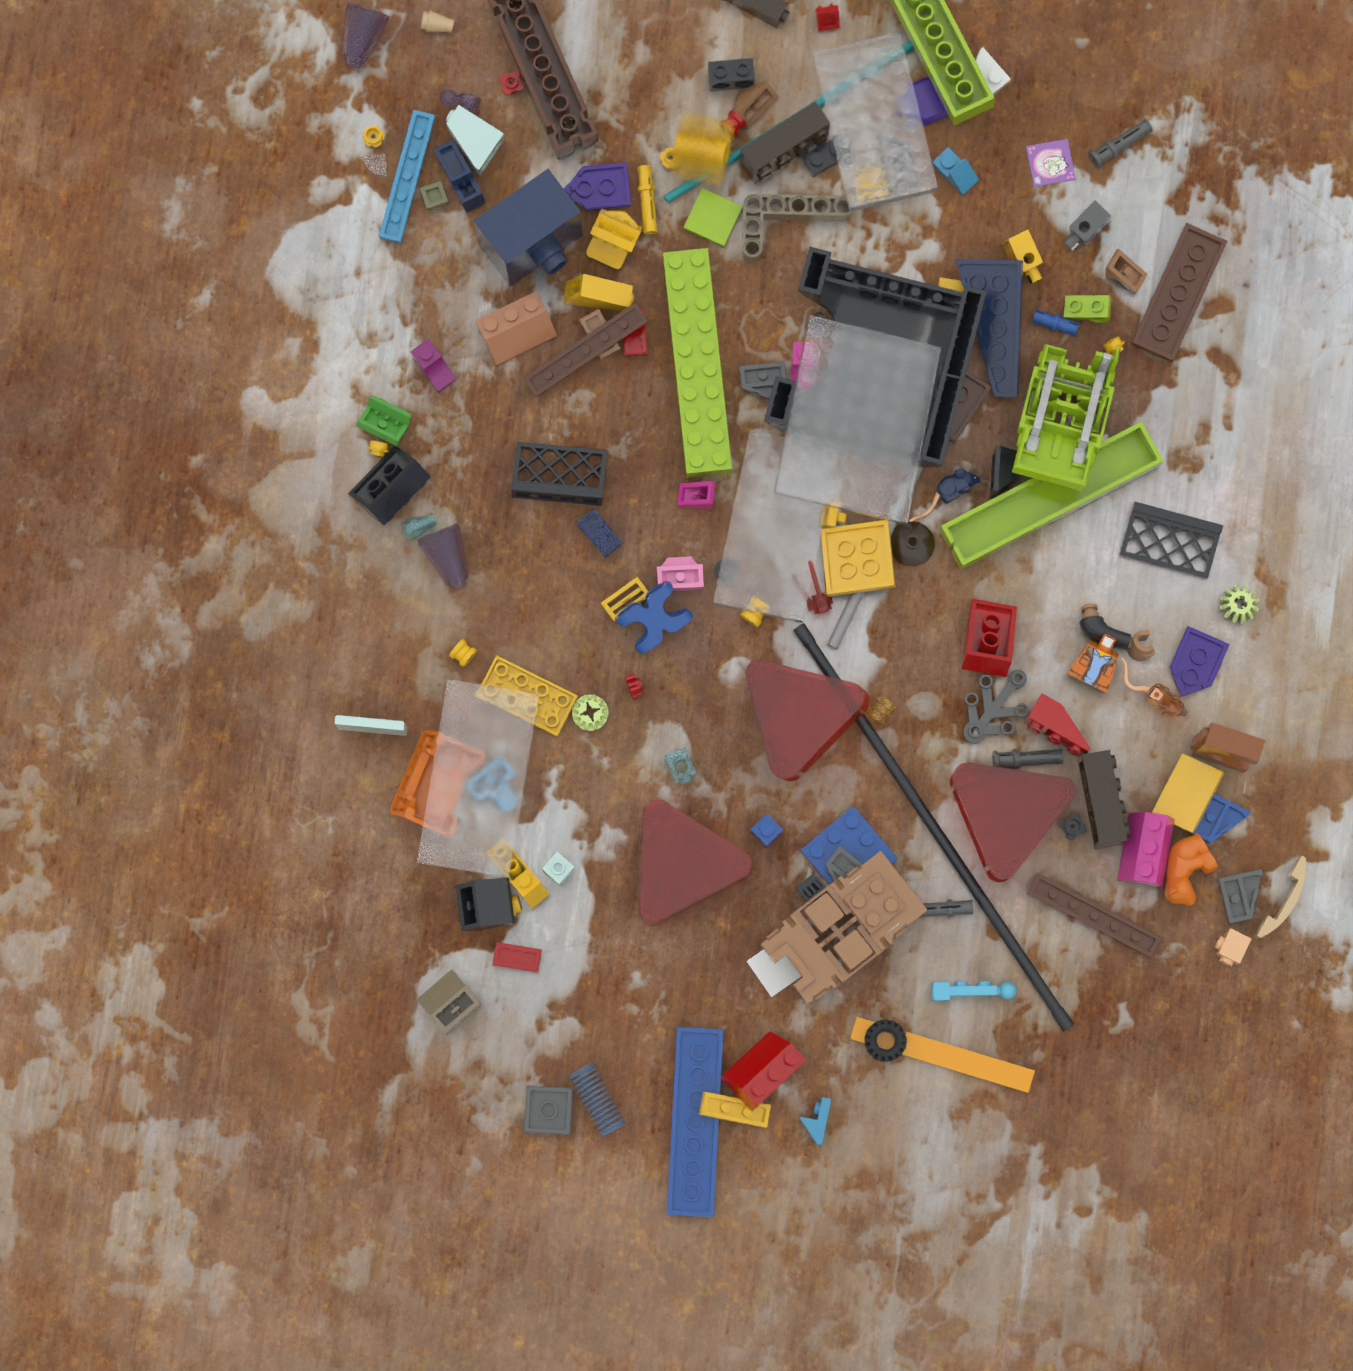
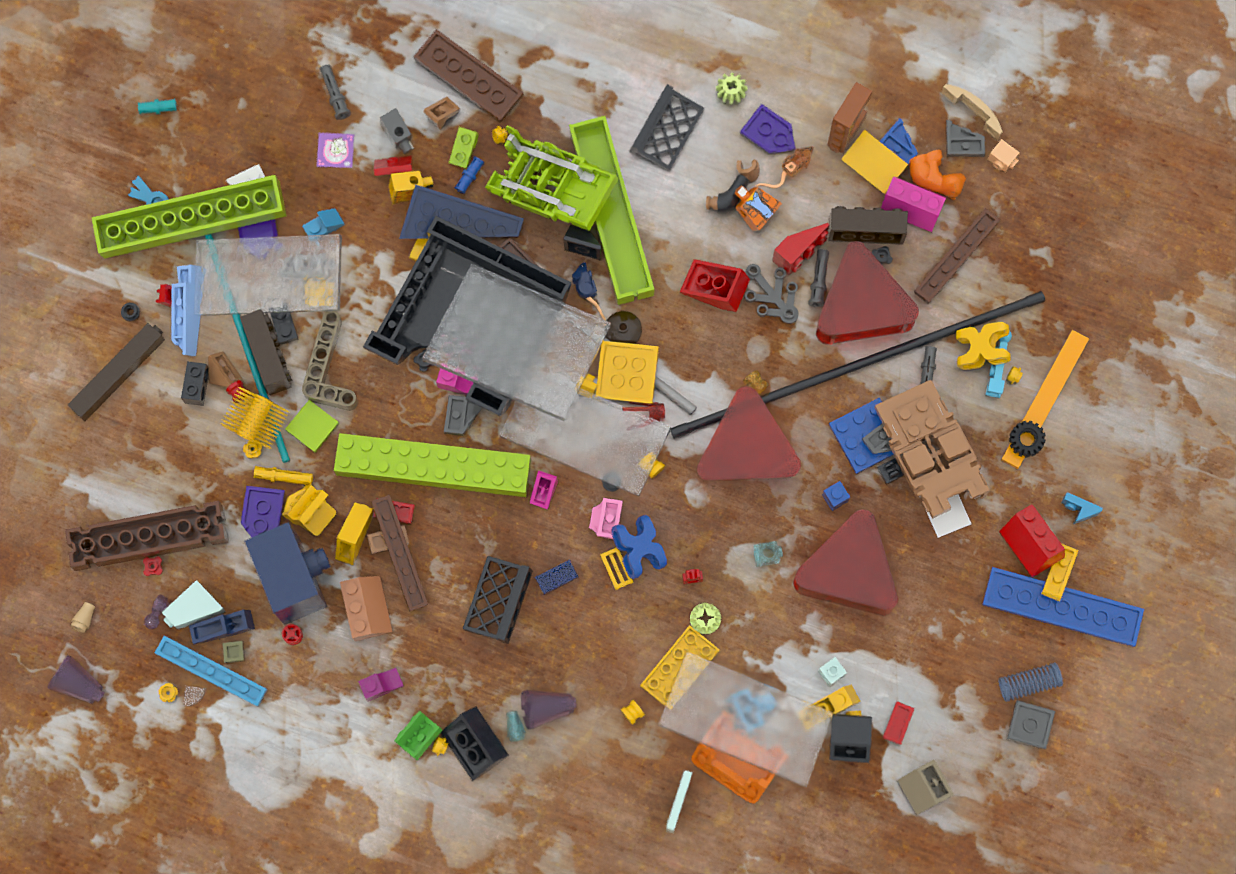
camera: 75 degrees left, 5 degrees down
none -> light blue wedge [171,265,206,356]
none -> red wheel [282,624,303,645]
none -> red plate [374,155,412,176]
none -> yellow piece [956,322,1011,370]
none -> yellow plate [1006,366,1023,384]

